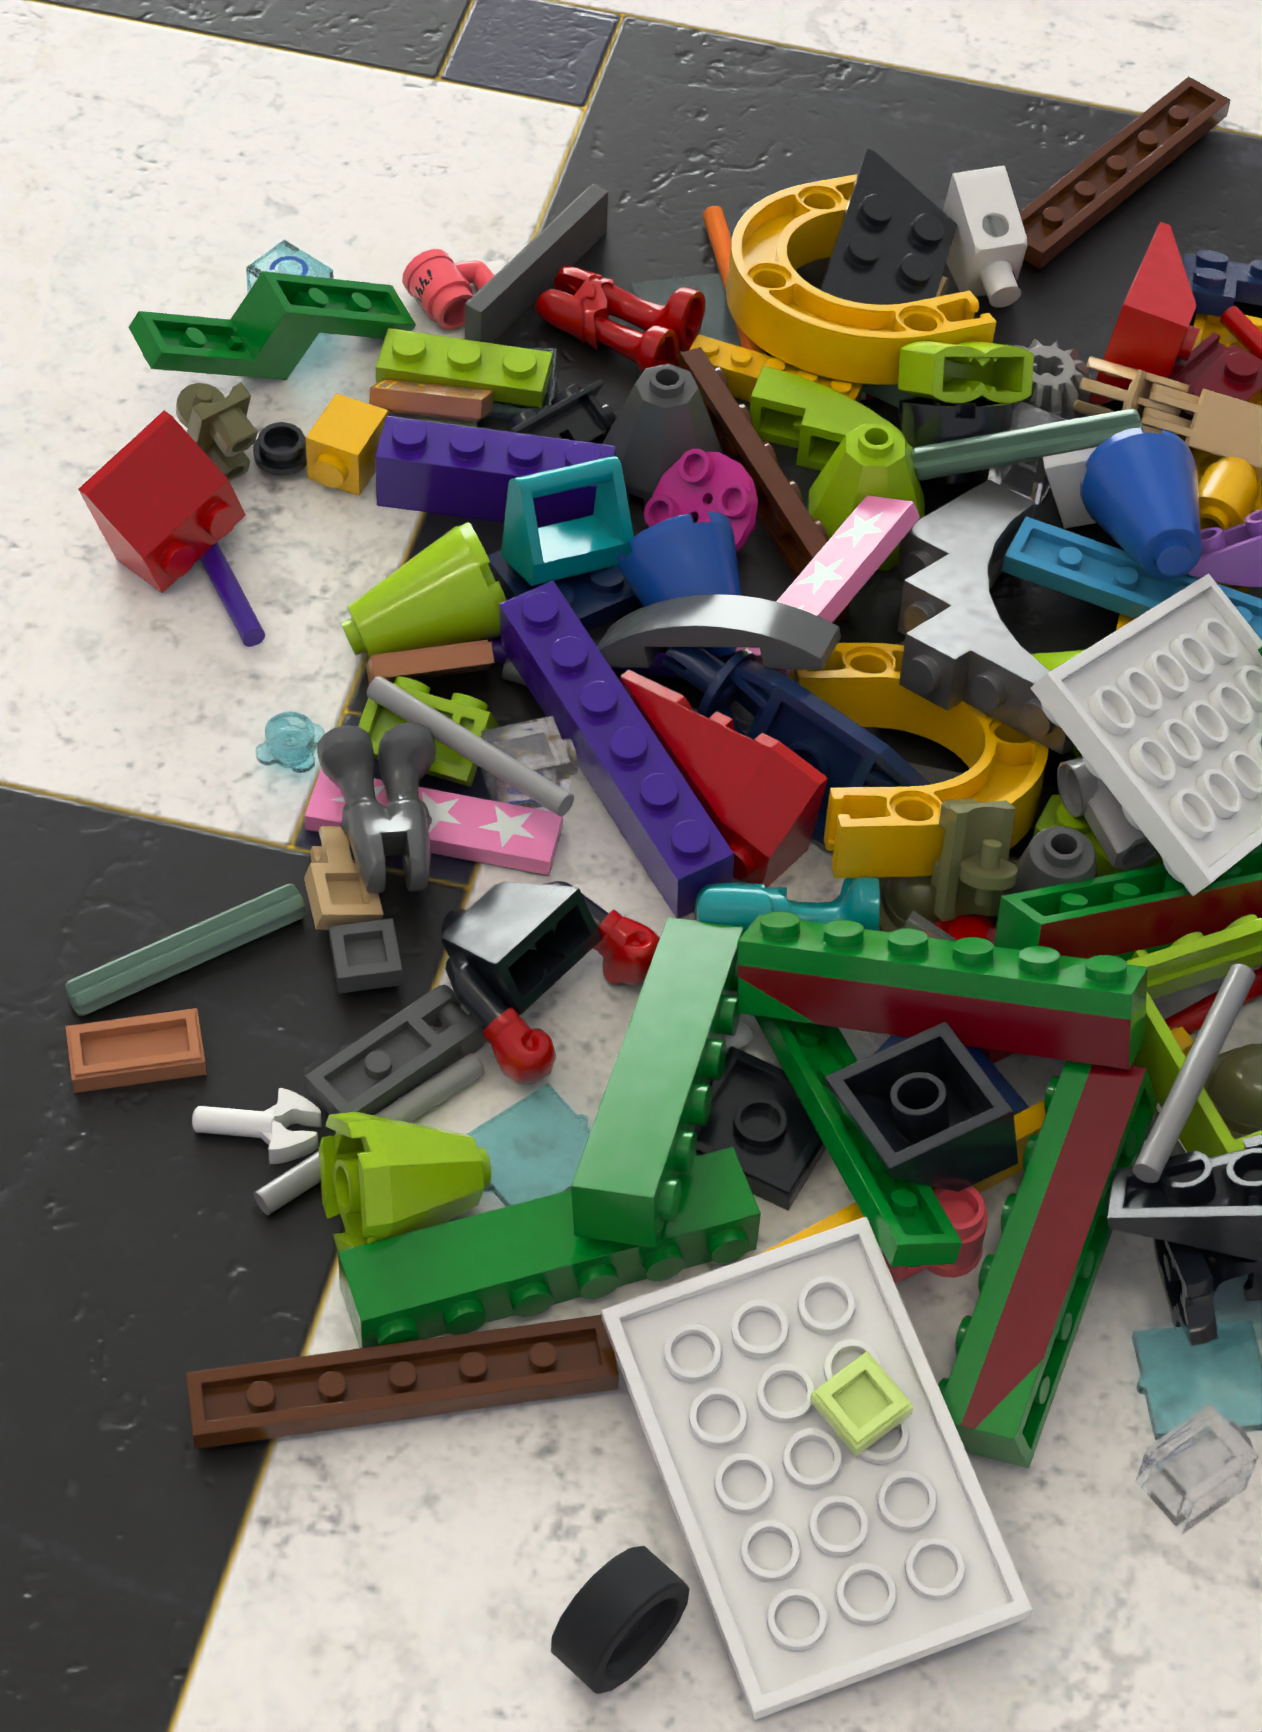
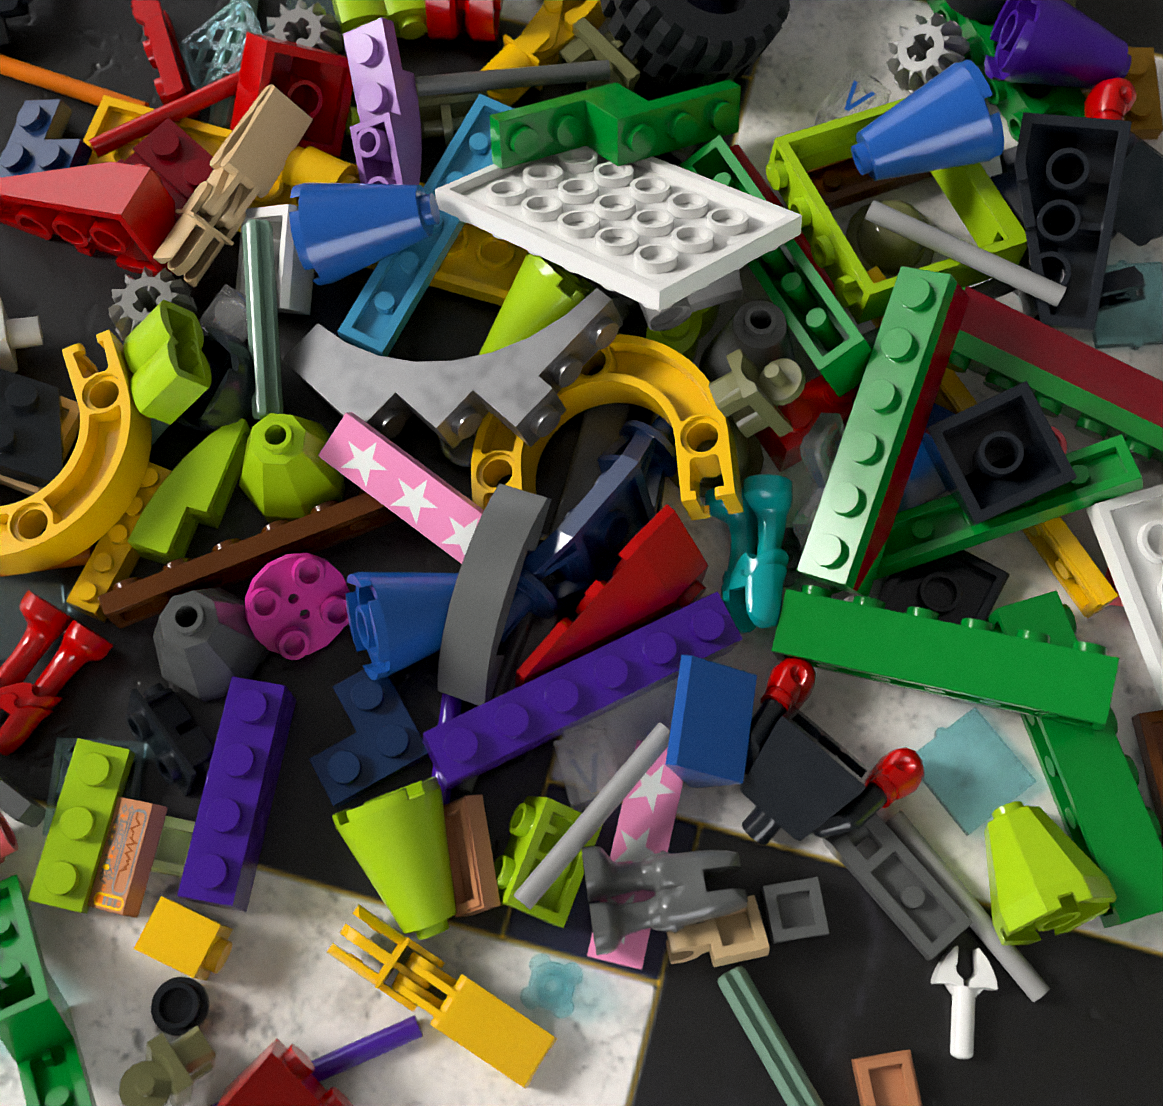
camera: 85 degrees left, 20 degrees up
teal tile [501,456,634,586] -> none
none -> yellow arm [326,904,557,1089]
none -> blue slope [665,655,757,788]

